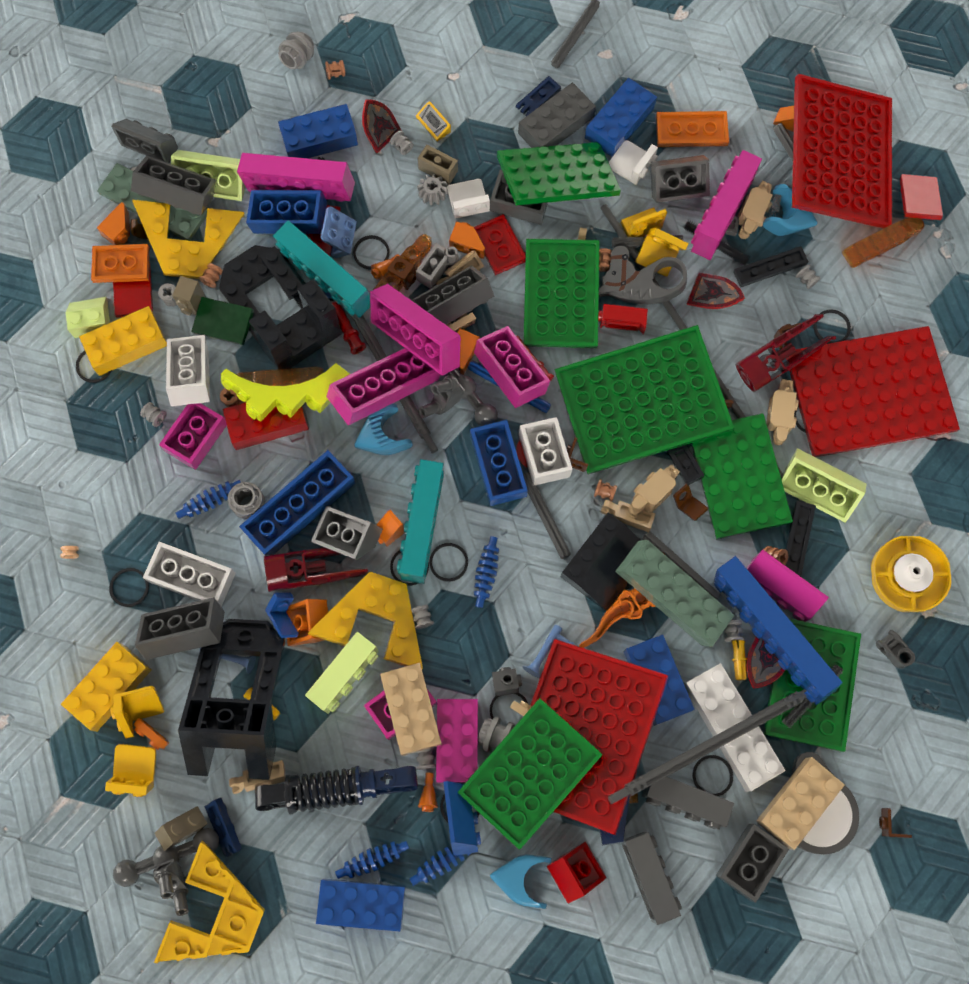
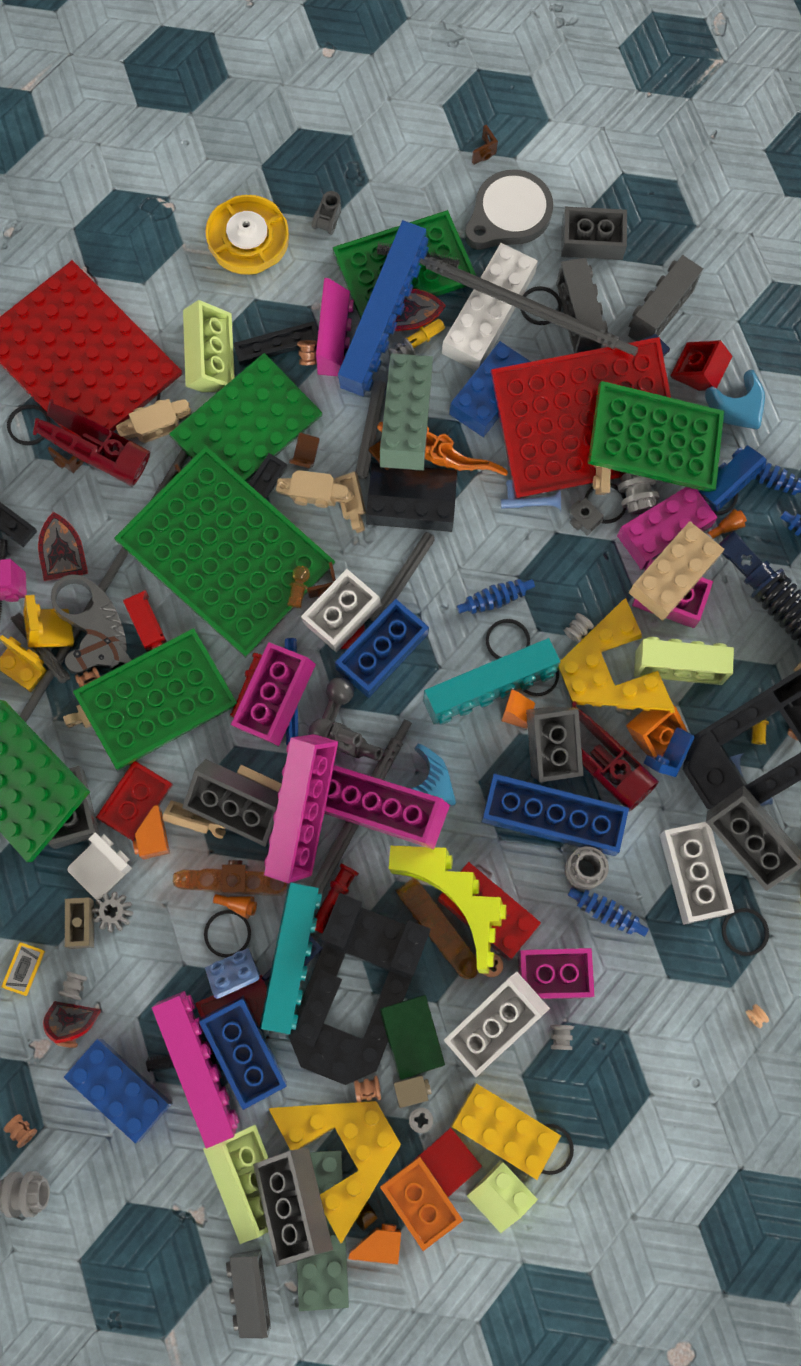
camera: 125 degrees left, 0 degrees up
light grey hinge [416,243,459,289] -> none
orange slope [457,328,480,375] -> none
nougat bush [594,479,617,502] -> none
tan brick [756,757,845,850] -> none
none -> clear orange pin [287,566,310,608]

